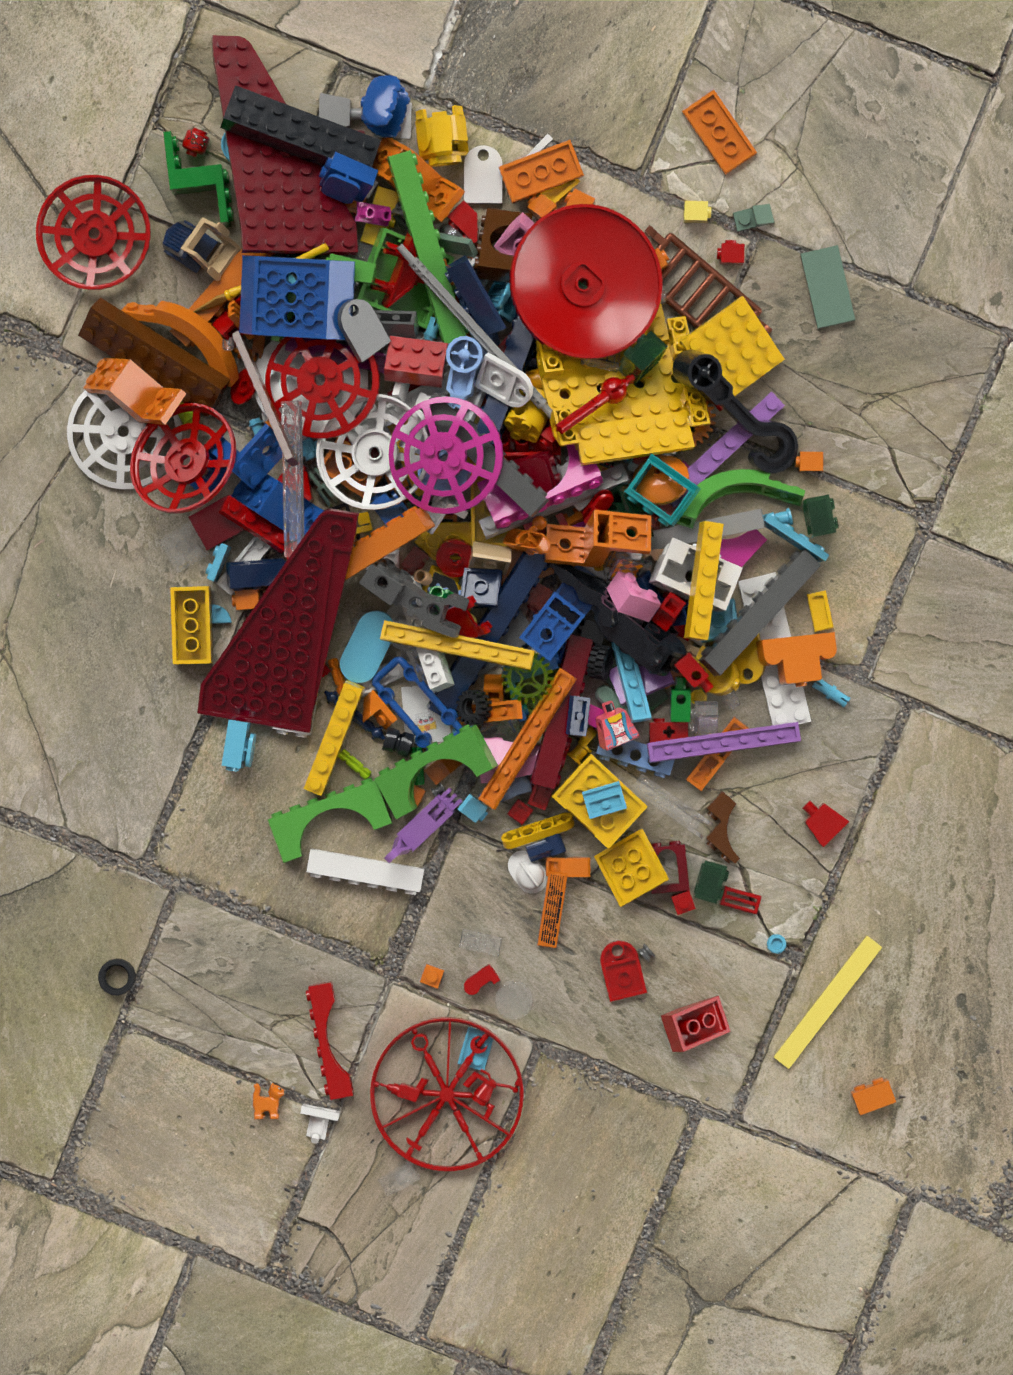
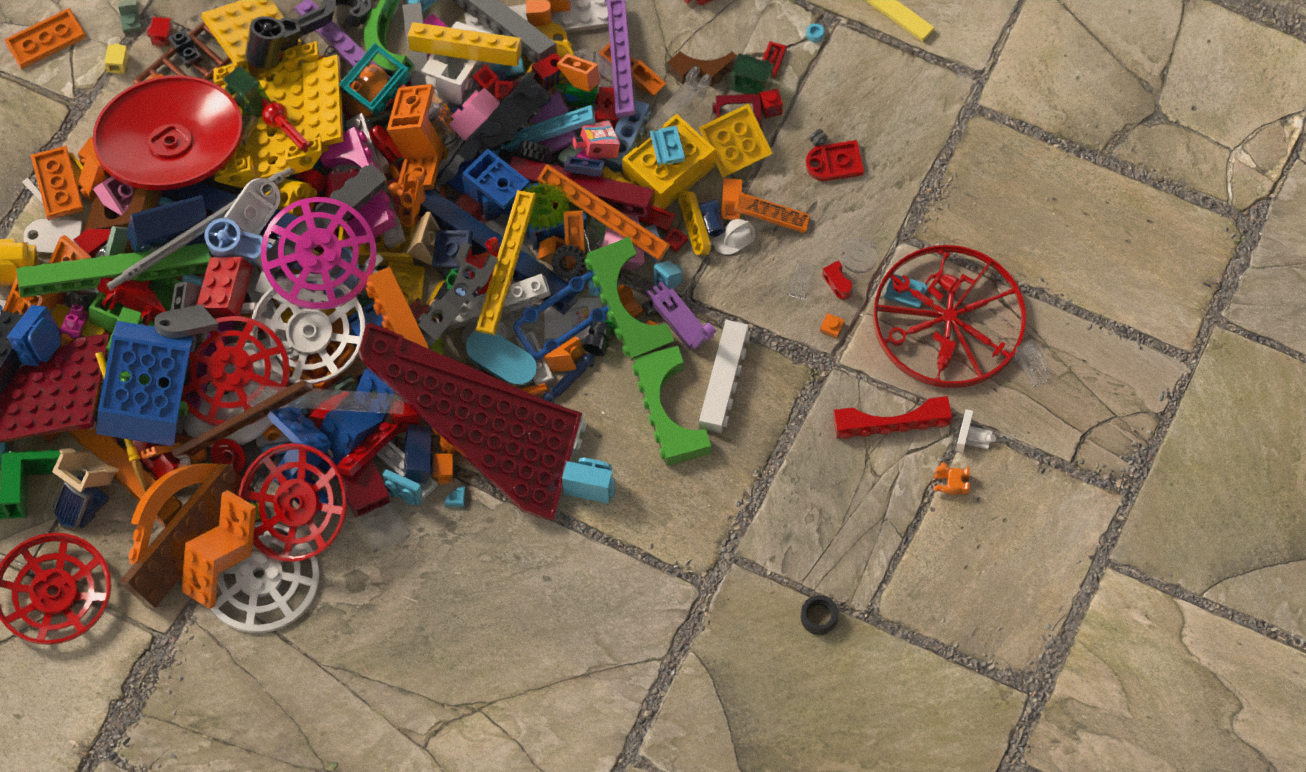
camera: 85 degrees left, 25 degrees down
yellow brick [170,586,213,665] -> none
yellow brick [303,680,365,796] -> none
lime axle [338,749,371,779] -> none
red plate [436,538,472,577] -> none
red slope [661,996,731,1052] -> none
none -> black slope [168,29,203,68]
none -> red tile [494,81,513,100]
none -> orange slope [557,54,600,92]

